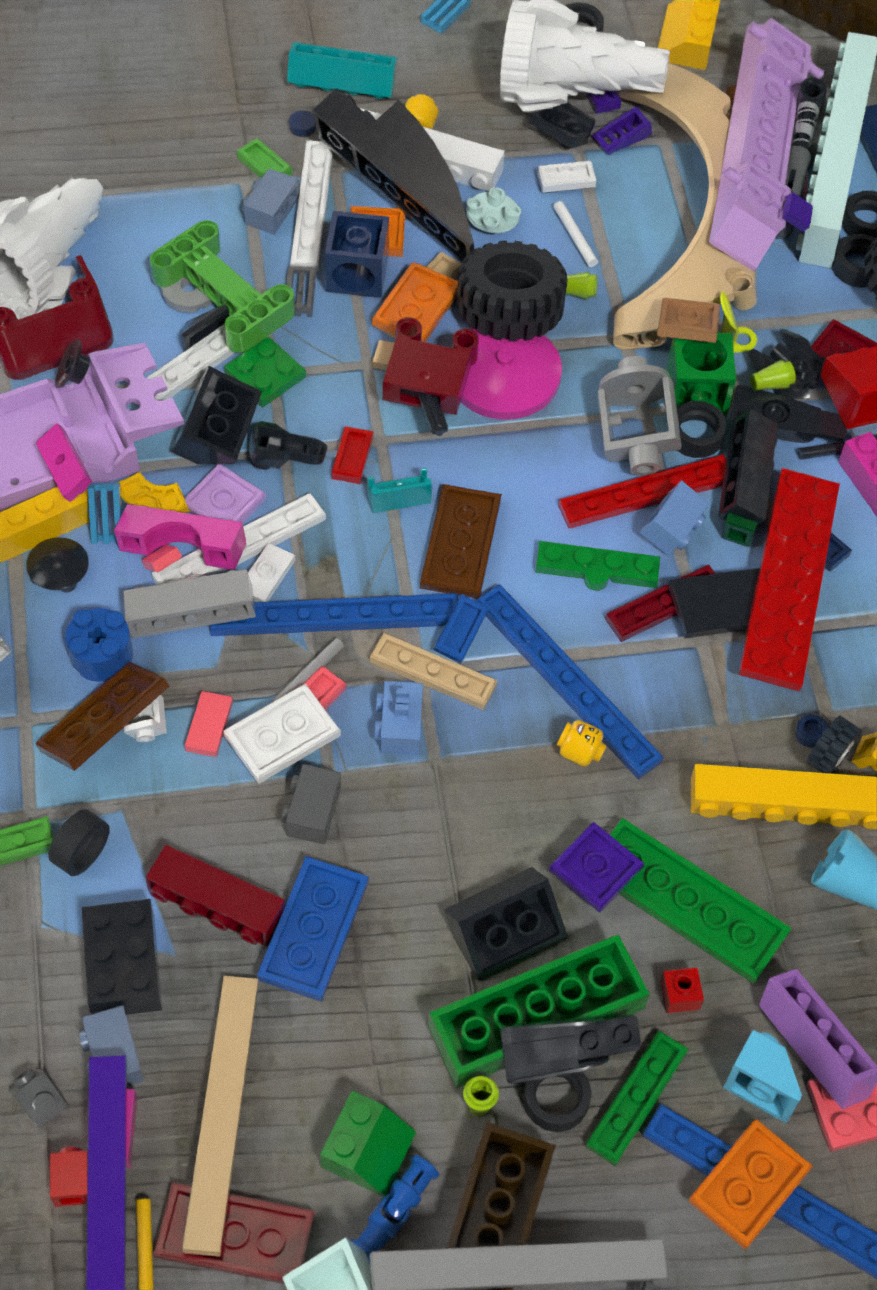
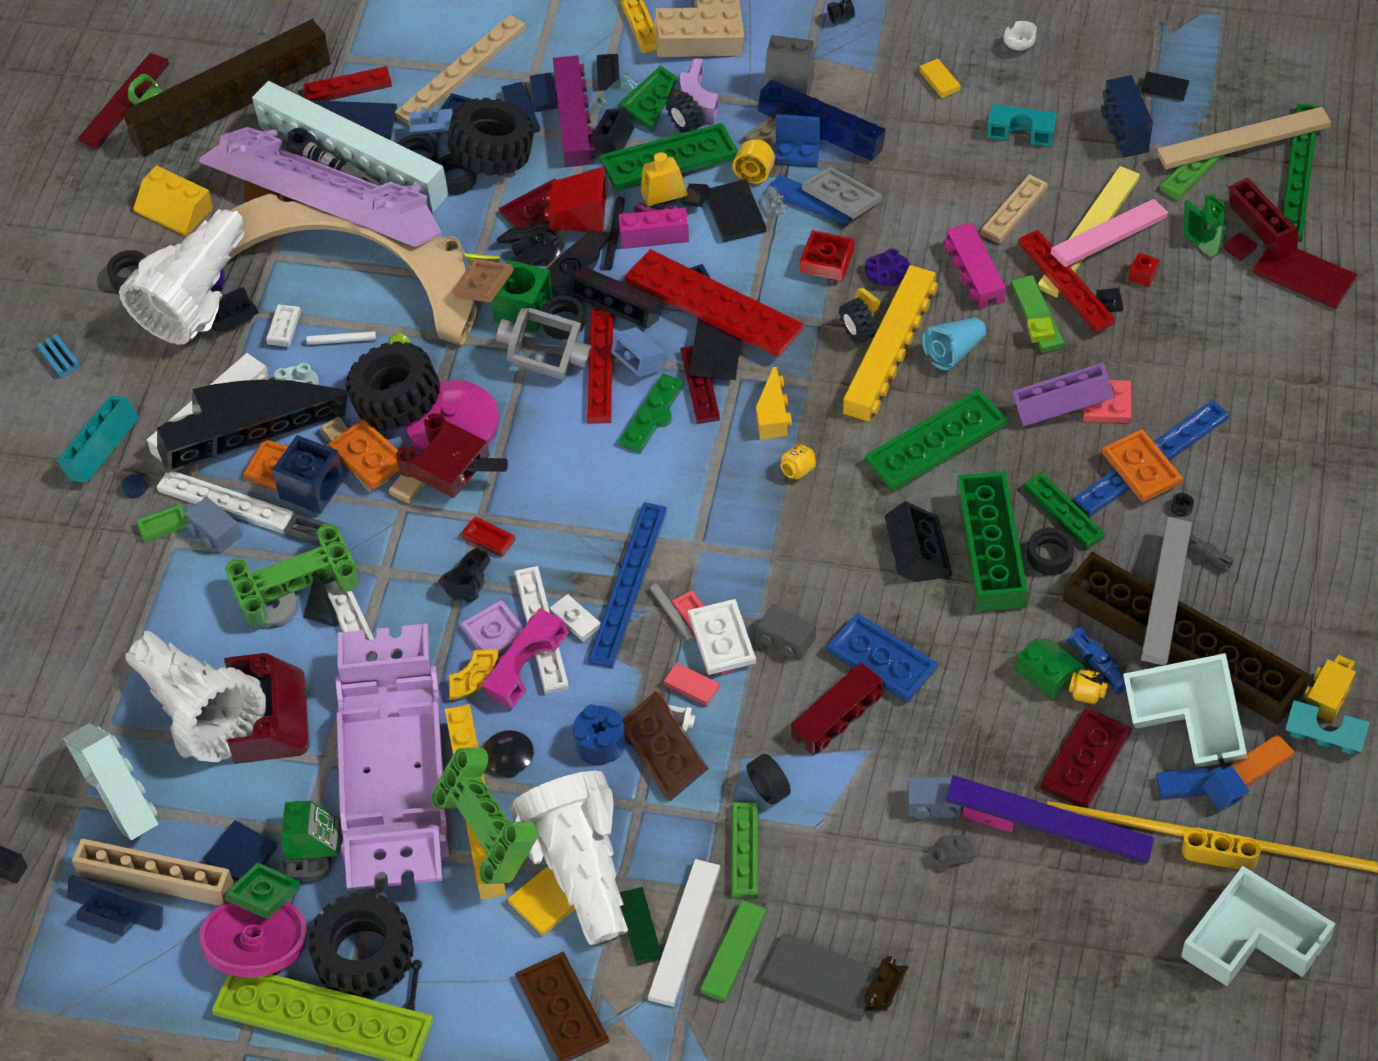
camera: 65 degrees left, 5 degrees down
dark pink tile [36,423,92,502] -> none
red brick [50,1147,88,1207] -> none
black piece [55,339,90,388] -> none
black brick [82,899,162,1015] -> none
dark azure tile [88,483,122,544] -> none
light grey brick [123,569,256,639] -> none
coral tile [141,544,182,573] -> none
black slope [171,366,262,464] -> none
tan tile [183,976,259,1256] -> none
green plate [224,336,306,408] -> none
teal hinge [367,467,432,513] -> none
tan tile [370,633,497,711] -> none
medium blue brick [375,681,423,755] -> none
yellow head [405,94,439,129] -> none
reddish brown tile [420,484,502,599] -> none
blue tile [433,594,489,664] -> none
lime cone [463,1076,499,1116] -> none
blue tile [476,584,664,780] -> none
black piece [500,1014,641,1084] -> none
dark purple tile [549,822,644,913] -> none
dark purple slope [592,106,652,155] -> none
red plate [660,967,704,1013] -> none
dark green tile [721,513,758,547] -> none
medium azure slope [723,1030,802,1123] -> none
lime cone [750,360,796,391] -> none
dark purple tile [782,192,813,232] -> none
dark blue tile [795,714,828,748] -> none
none -> yellow slope [756,367,792,440]
none -> yellow head [1069,669,1108,704]
none -> black bush [1171,493,1194,517]

